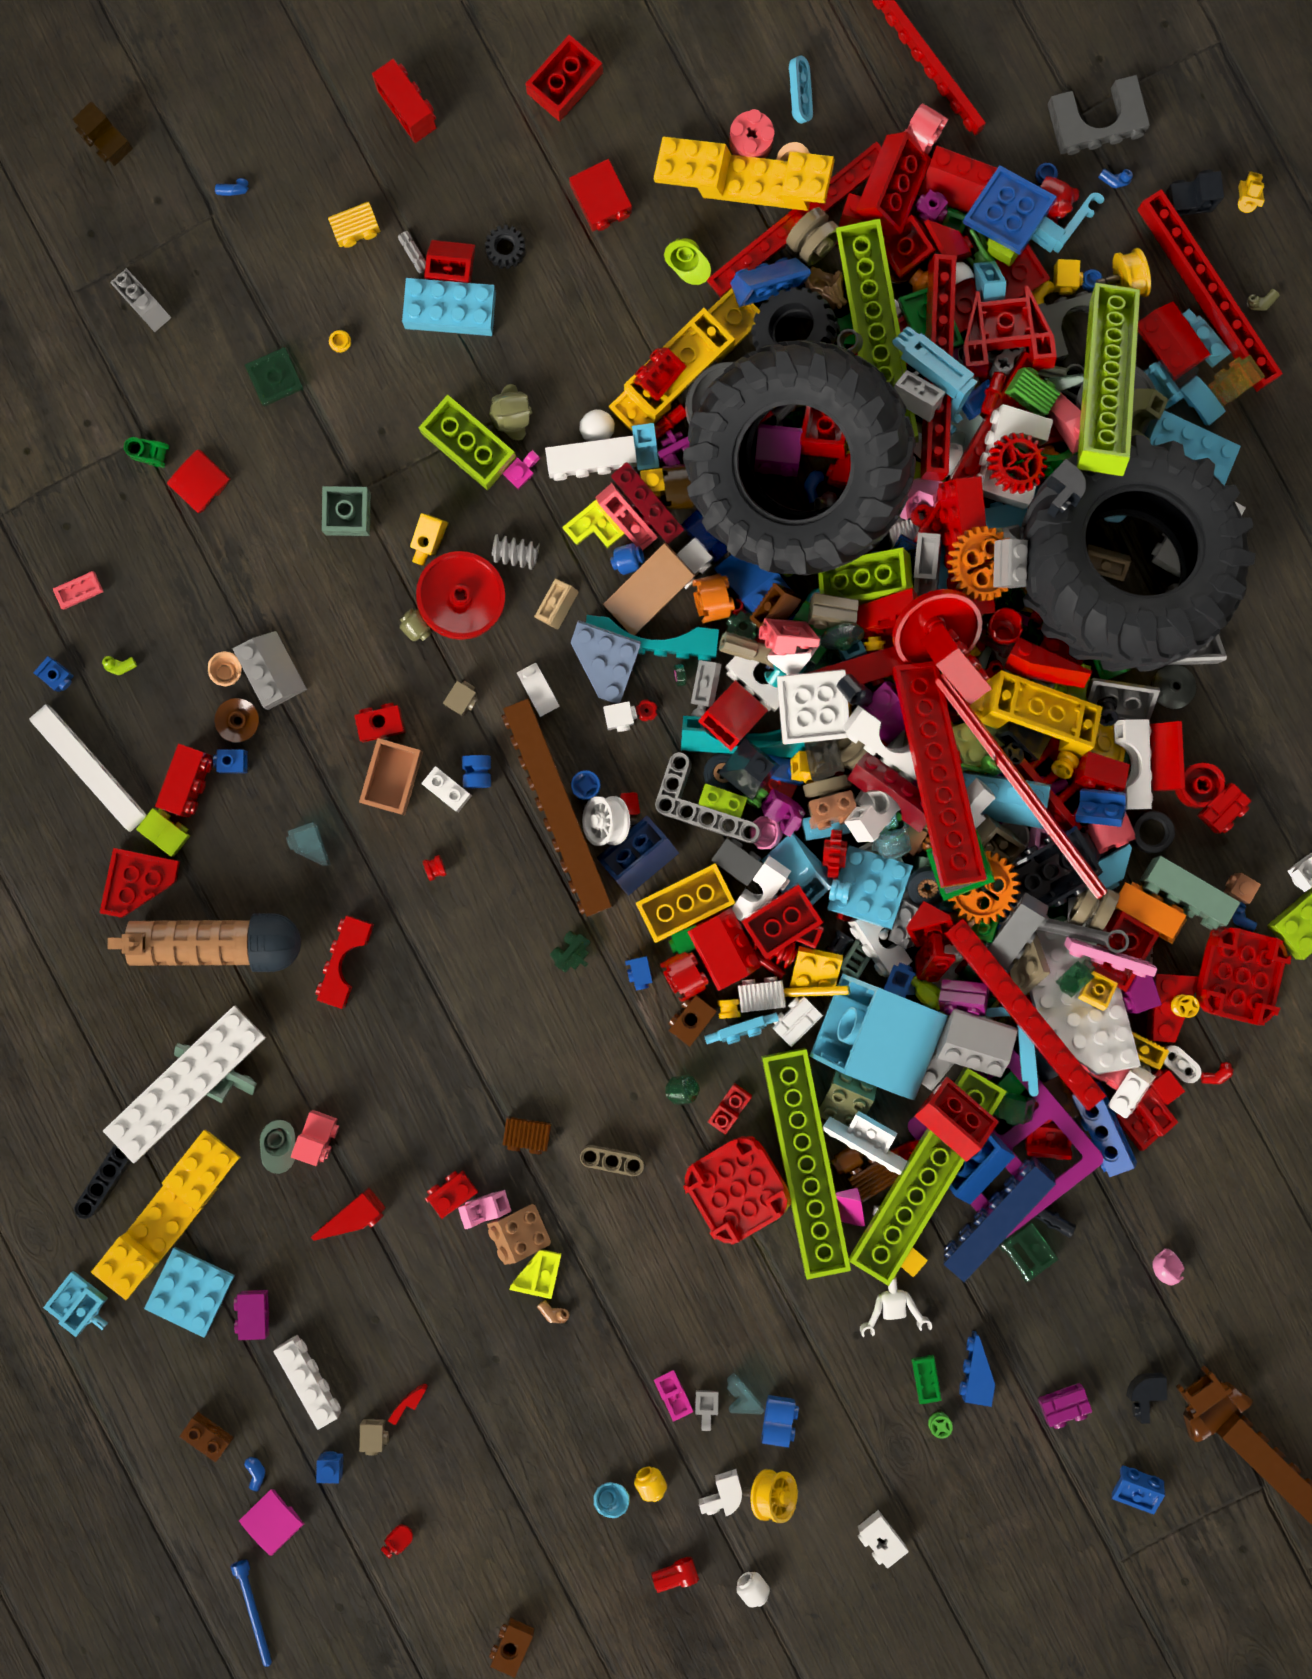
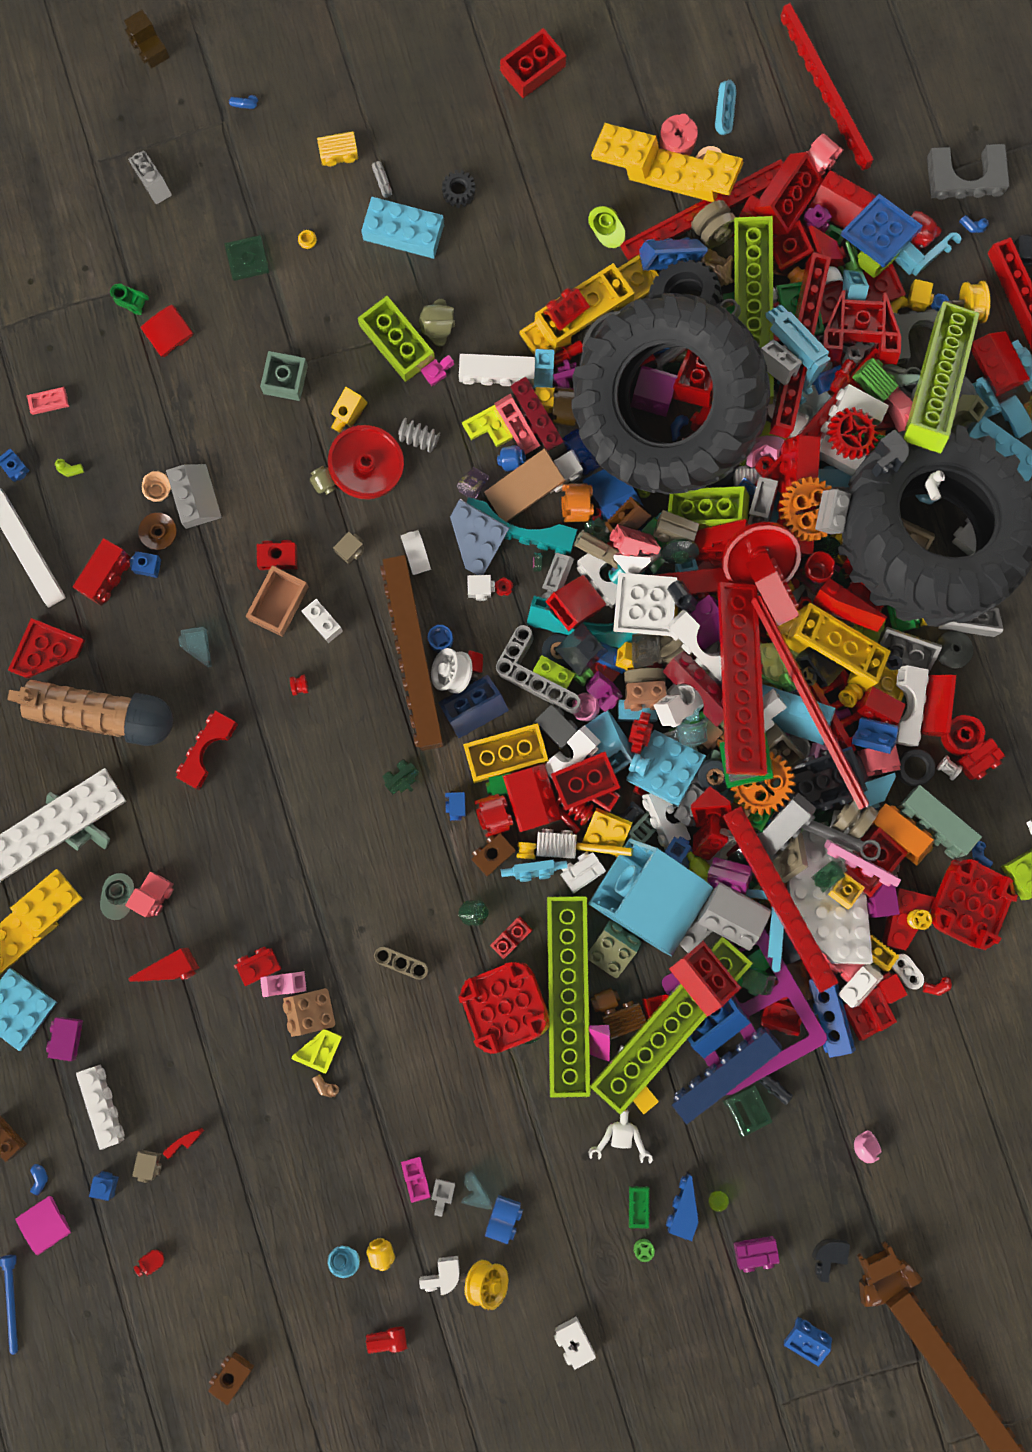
camera: 10 degrees right, 5 degrees down
lime brick [136,808,190,857] -> none
red brick [372,59,436,143] -> none
red slope [424,240,476,283] -> none
blue wheel [462,755,491,788] -> none
reddish brown brick [503,1117,552,1155] -> none
tan slope [534,579,578,629] -> none
red brick [569,159,632,232] -> none
white hair [579,410,615,441] -> none
white head [736,1572,770,1607] -> none
white bracket [823,1111,907,1175] -> none
yellow plate [863,636,886,651] -> none
blue plate [1035,163,1058,184] -> none
nougat brick [1224,873,1261,904] -> none
none -> slope [456,467,489,499]
none -> clear neon green plate [709,1191,729,1212]
none -> white arm [925,471,945,501]
none -> white bush [936,756,963,781]

